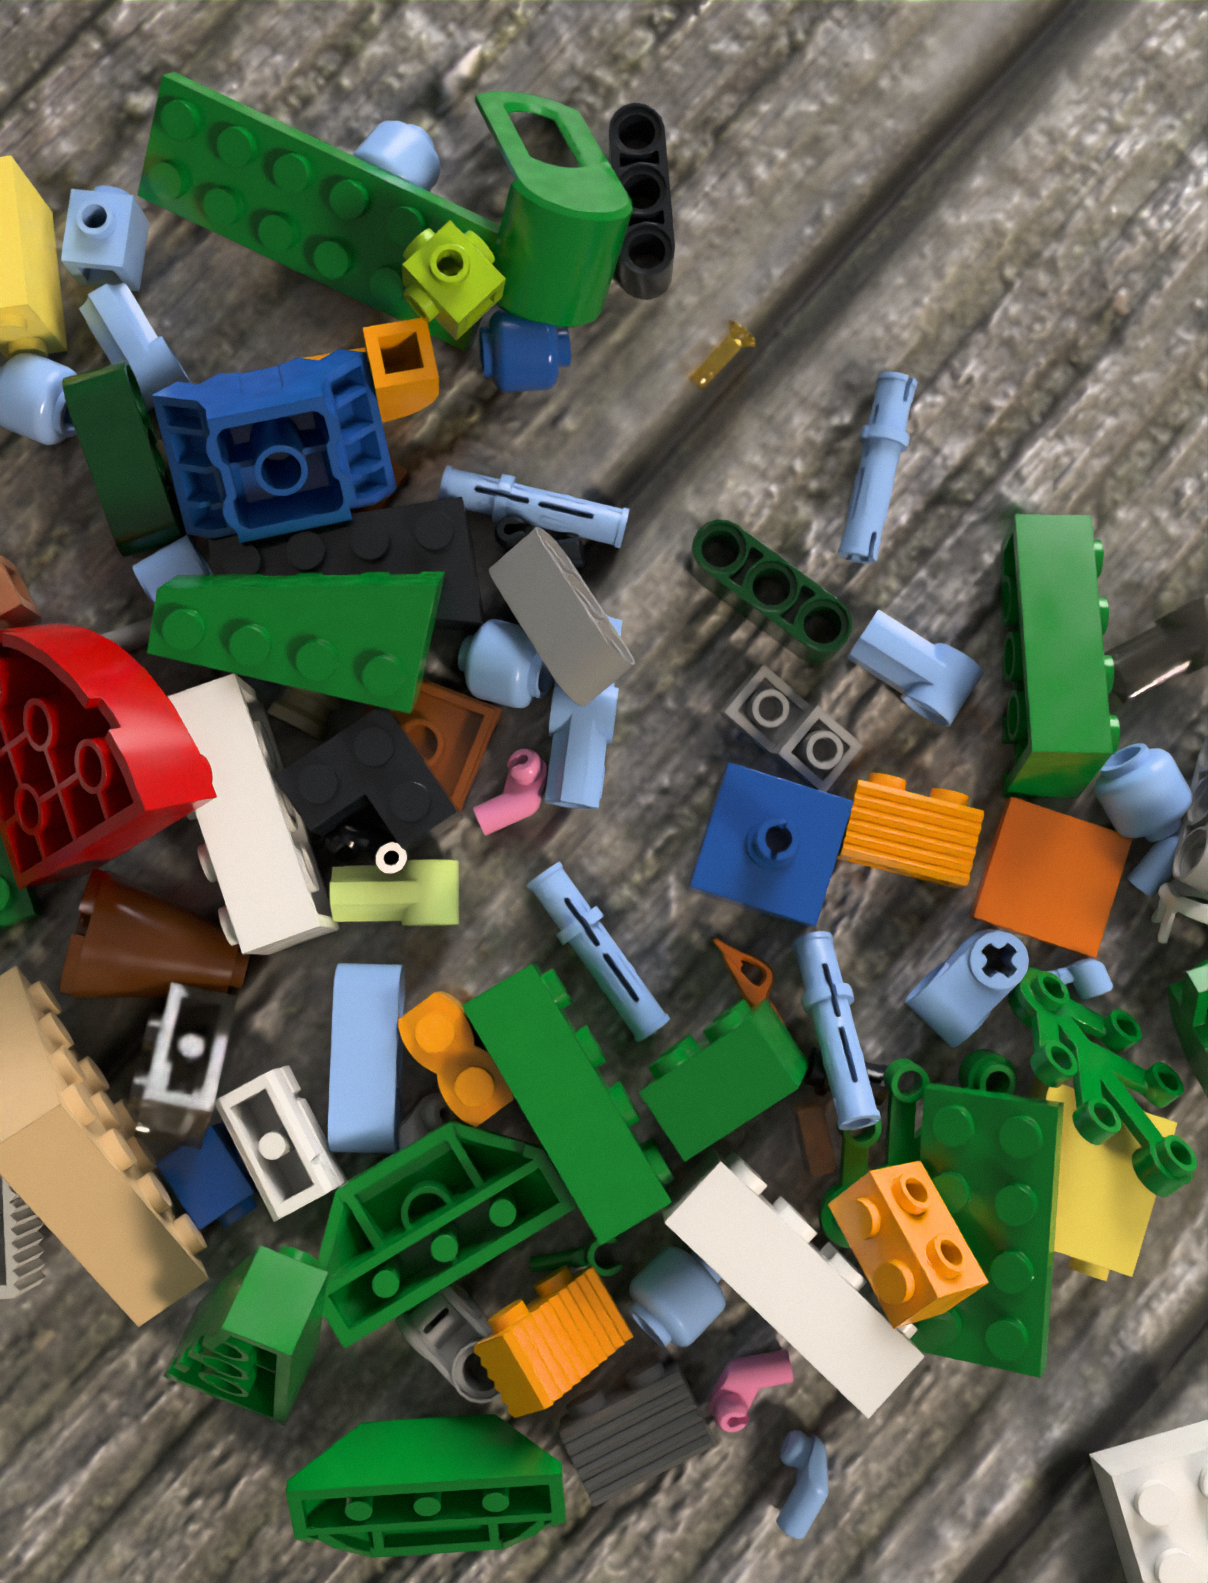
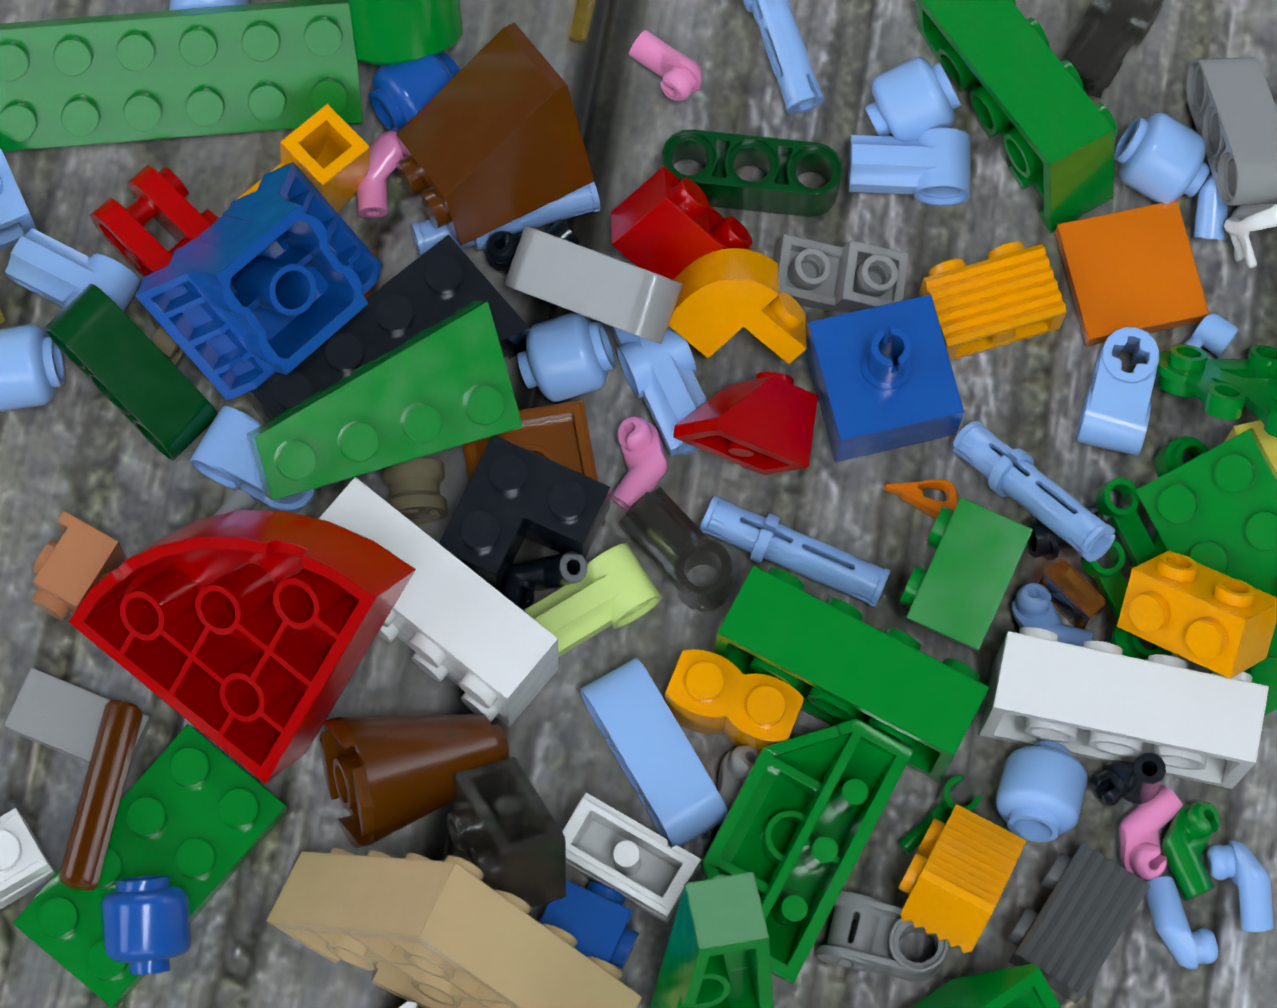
camera: 35 degrees left, 10 degrees down
lime brick [402,220,506,340] -> none
none -> red brick [90,165,219,277]
none -> bright pink arm [356,130,404,219]
none -> reddish brown slope [396,22,594,246]
none -> red slope [610,166,753,280]
none -> clear smoke piece [619,487,733,612]
none -> bright pink arm [628,30,703,101]
none -> light orange brick [668,248,807,364]
none -> red slope [673,372,818,475]
none -> light blue head [865,57,962,141]
none -> light blue arm [1012,583,1095,647]
none -> black arm [1090,753,1166,806]
none -> light blue arm [1145,876,1218,970]
none -> green arm [1162,801,1221,901]

